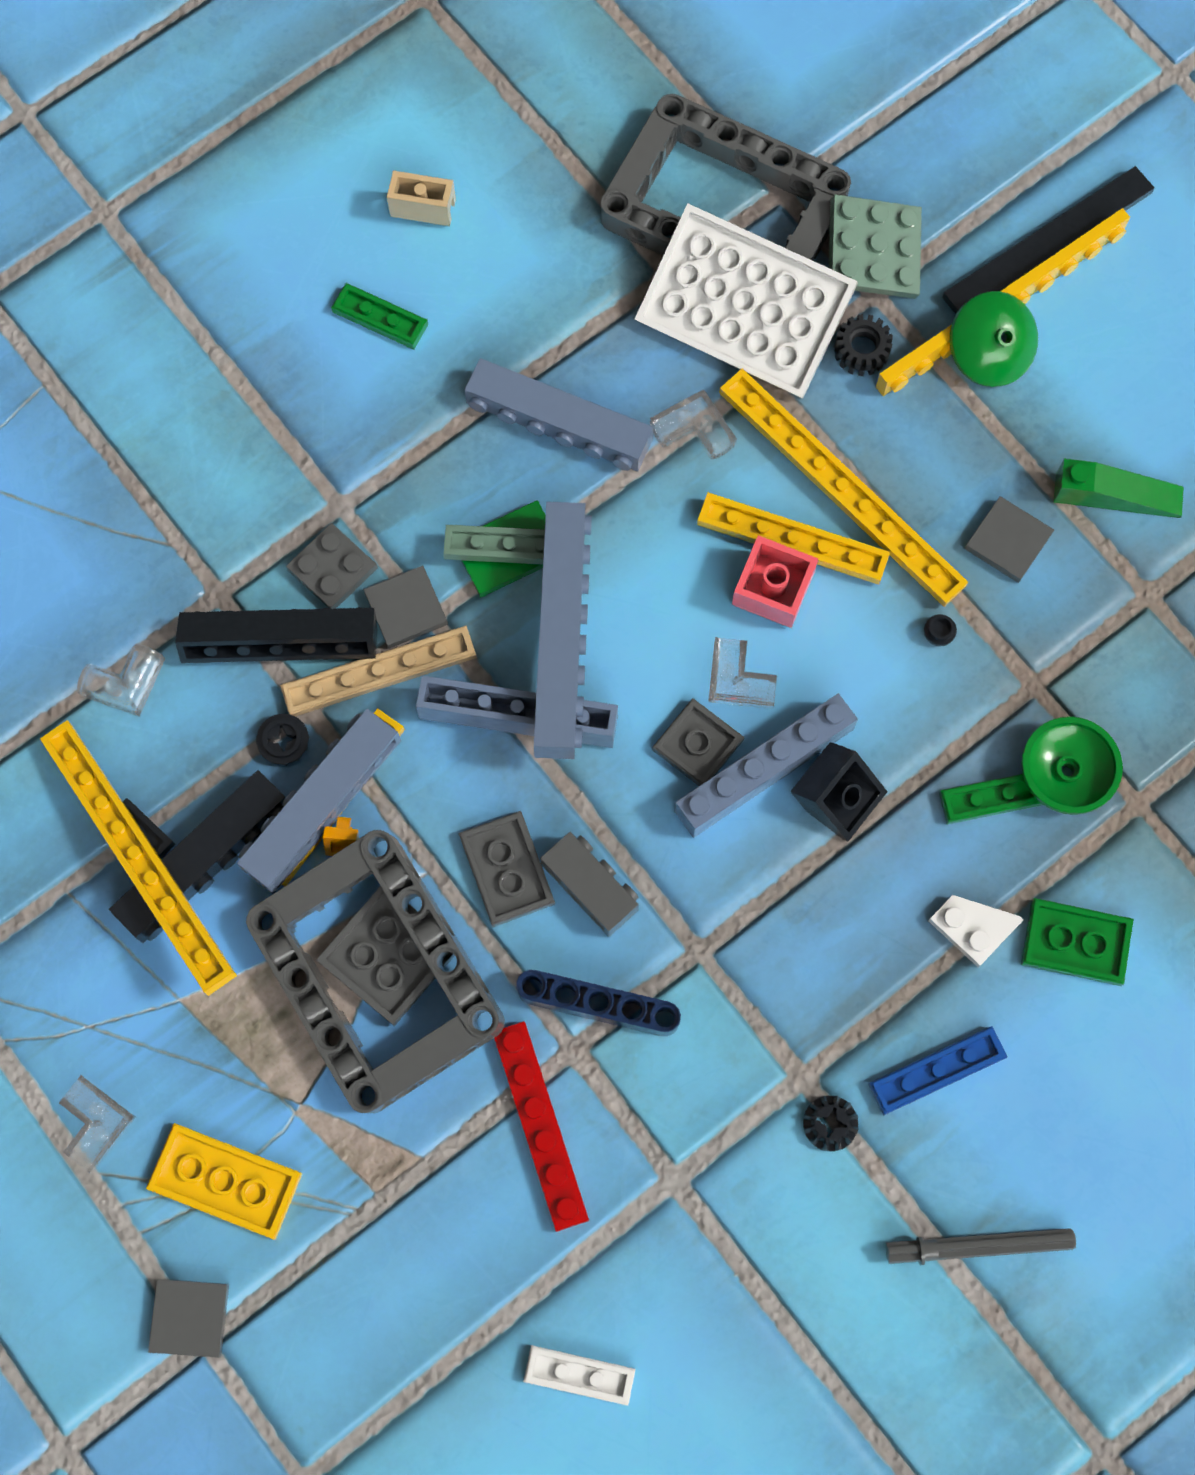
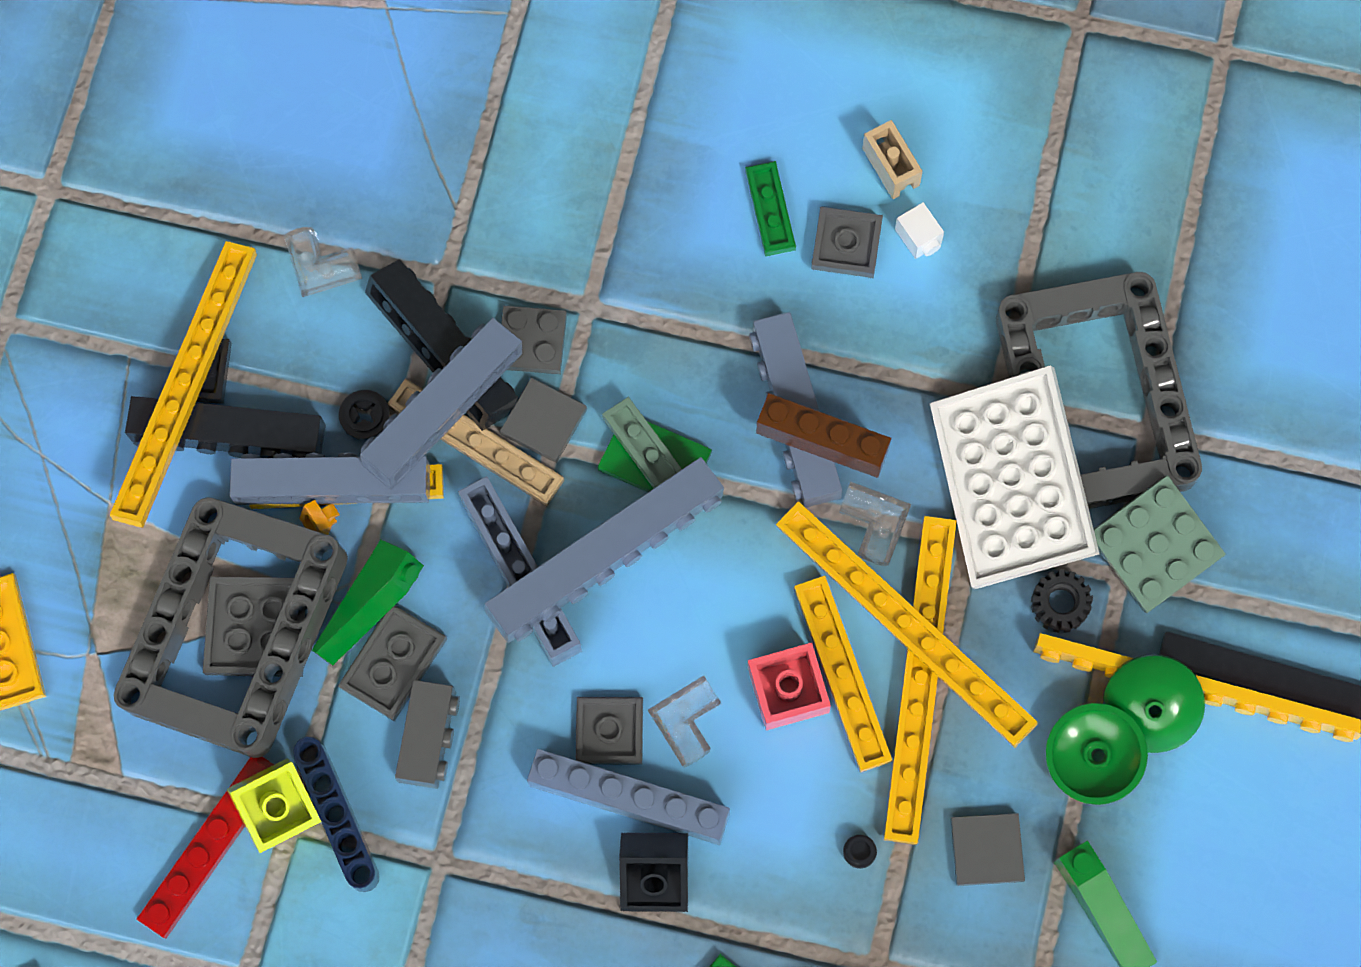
camera: 55 degrees right, 0 degrees up
none -> neon yellow brick [227,758,321,853]
none -> green slope [311,539,424,666]
none -> sand blue brick [360,318,522,490]
none -> reddish brown brick [756,393,892,478]
none -> yellow plate [776,501,1038,748]
none -> dark grey plate [811,207,883,278]
none -> white brick [895,202,944,259]
none -> green dish [1046,703,1148,805]

